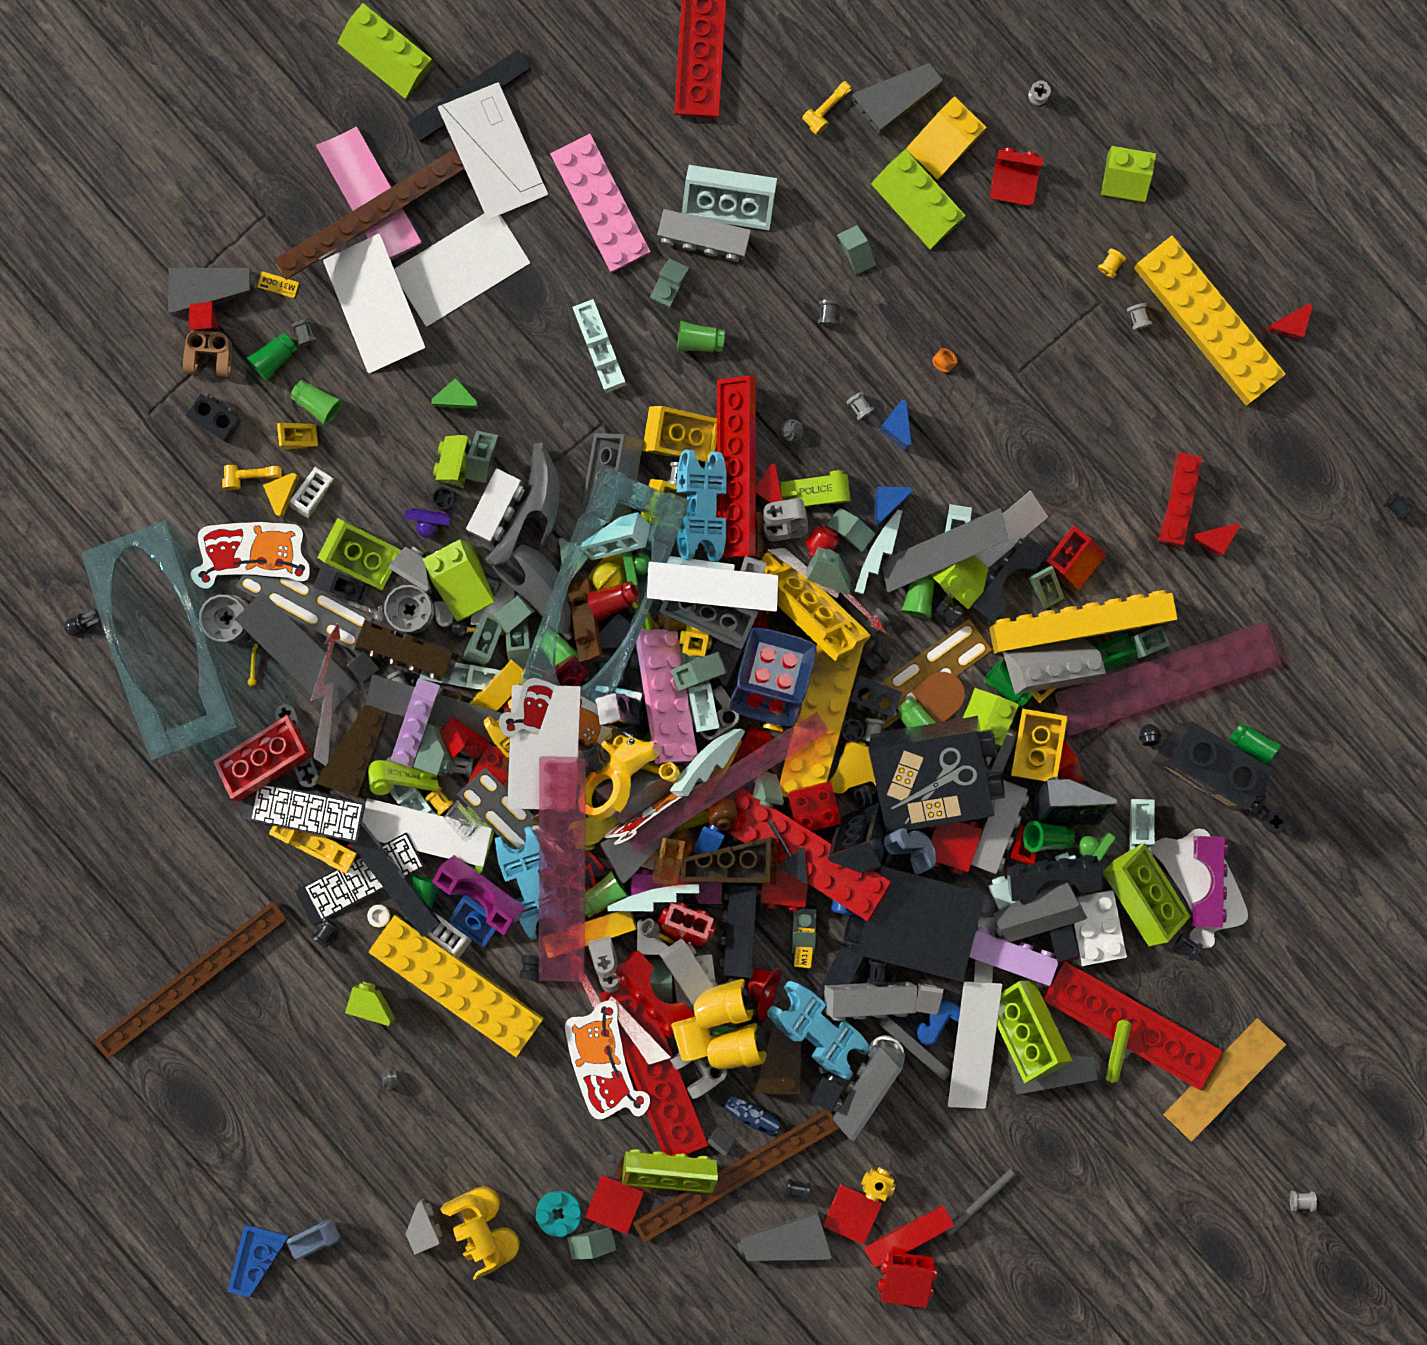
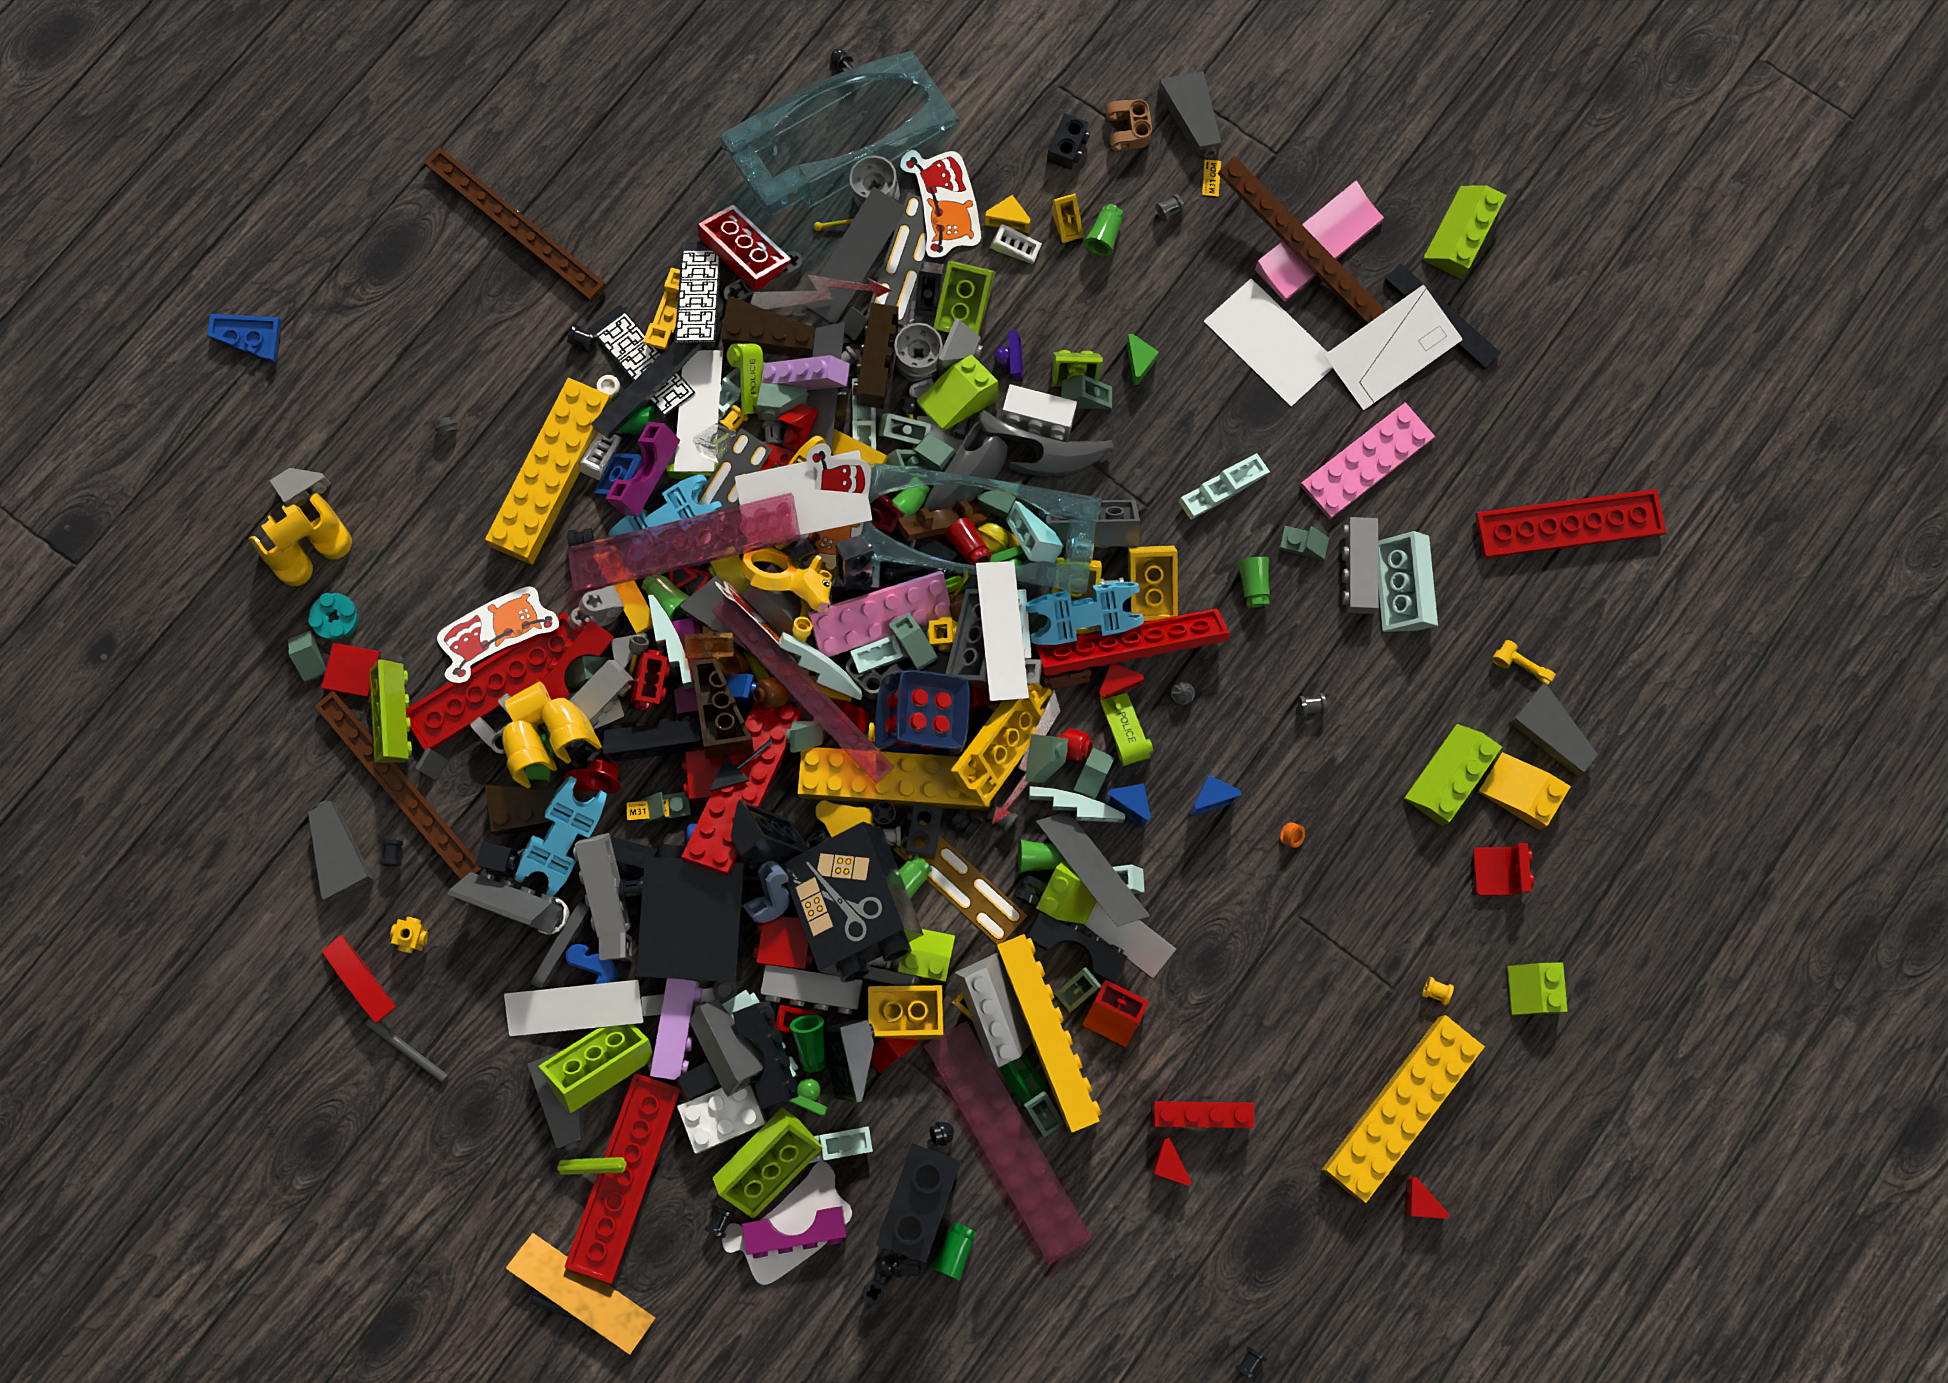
camera: 75 degrees right, 10 degrees down
red slope [189,302,219,331] -> none
yellow brick [222,465,282,490] -> none
green plant [247,332,298,382] -> none
sand blue animal [287,1219,341,1260] -> none
white sticker [323,234,425,373] -> none
lime slope [345,981,395,1026] -> none
black wheel [432,487,456,511] -> none
white sticker [570,952,671,1064] -> none
dark blue hinge [724,1096,780,1136] -> none
light grey piece [764,498,808,541] -> none
red bracket [788,781,841,831] -> none
red tile [822,1184,882,1245] -> none
sand green slope [837,225,876,275] -> none
light grey bush [846,391,875,421] -> none
red brick [877,1251,937,1308] -> none
dark orange tile [910,672,965,723] -> none
green plant [983,659,1032,707] -> none
light grey bush [1028,81,1051,106] -> none
light grey bush [1127,303,1152,330] -> none

